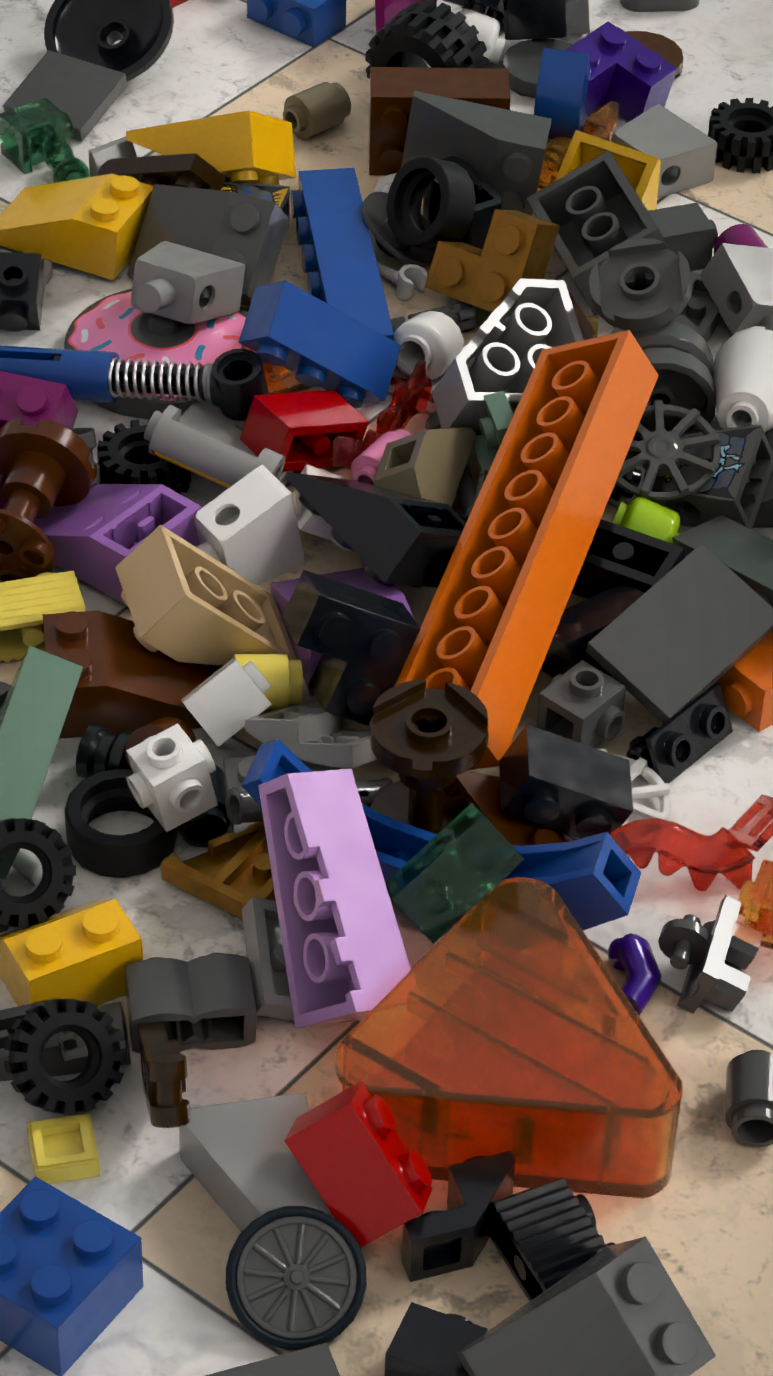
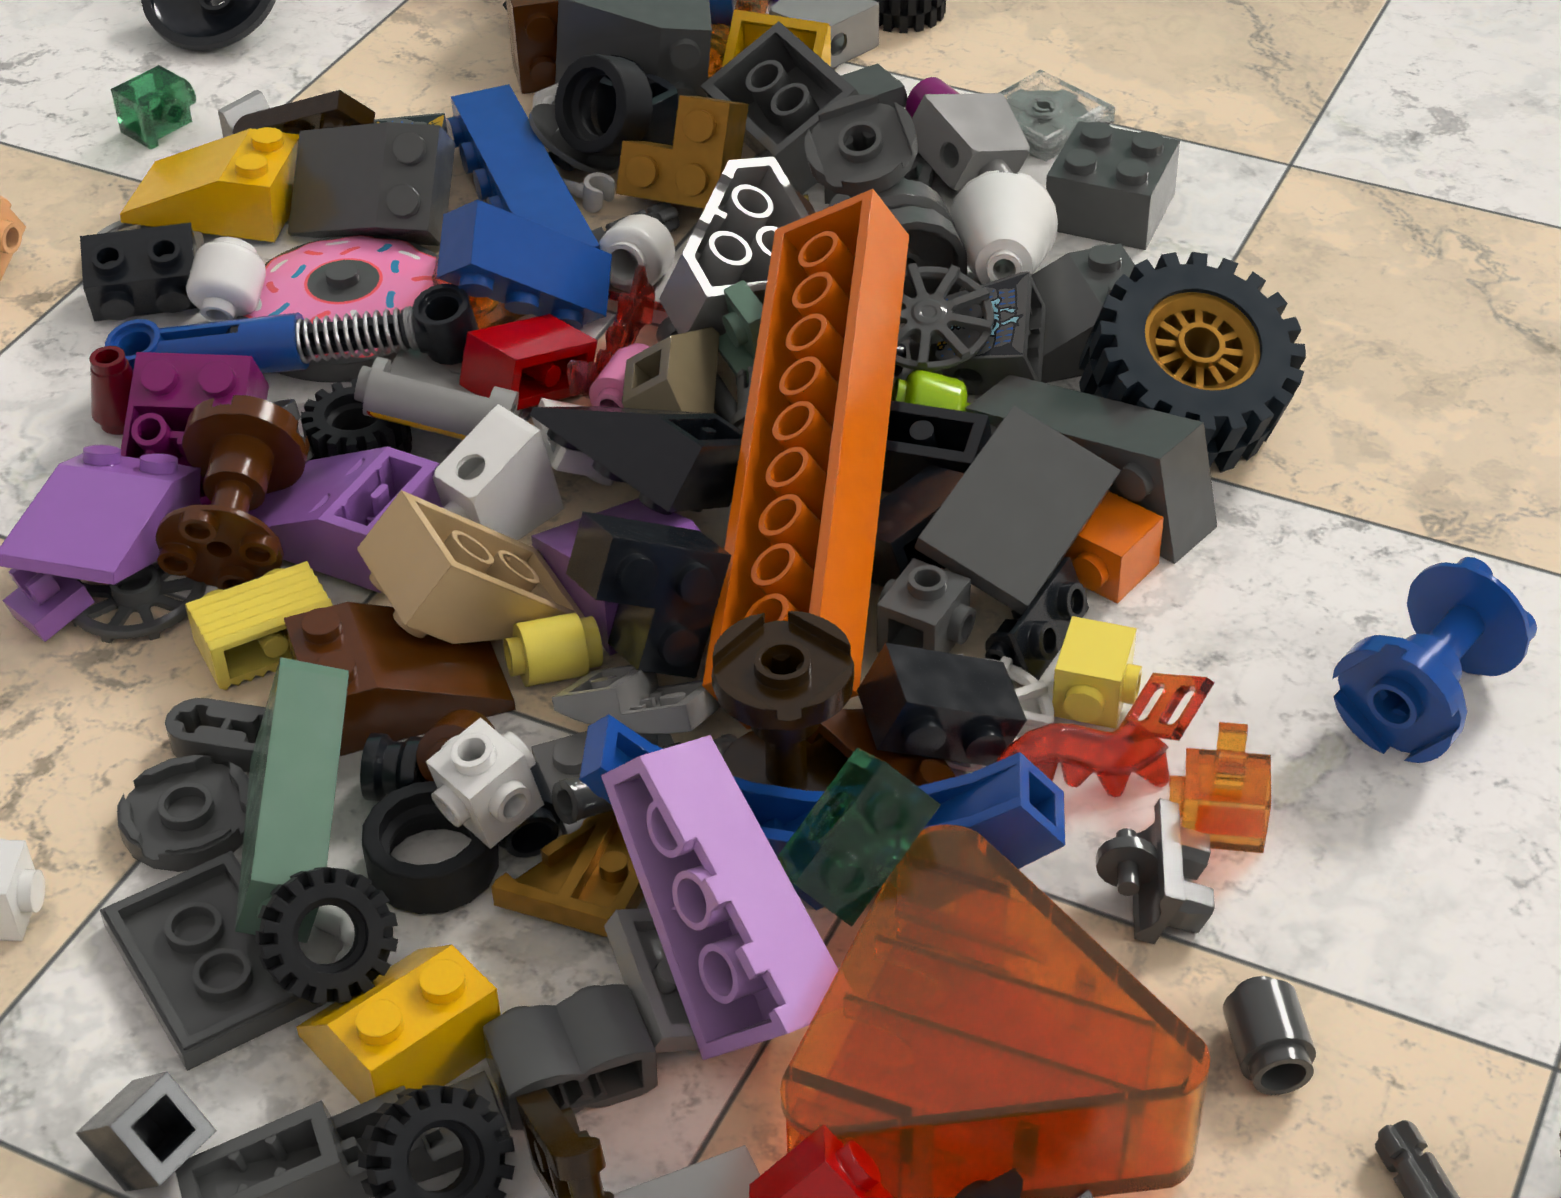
camera: 10 degrees left, 0 degrees up
dark grey tile [3,50,127,141] -> none
clear green pin [44,142,89,183] -> none
yellow slope [126,110,296,185] -> none
light grey torso [131,241,246,324] -> none
white brick [181,658,272,747] -> none
dark tan brick [283,82,351,139] -> none
dark purple arm [608,933,662,1018] -> none
none -> white head [186,237,266,322]
none -> light yellow brick [1052,616,1143,729]

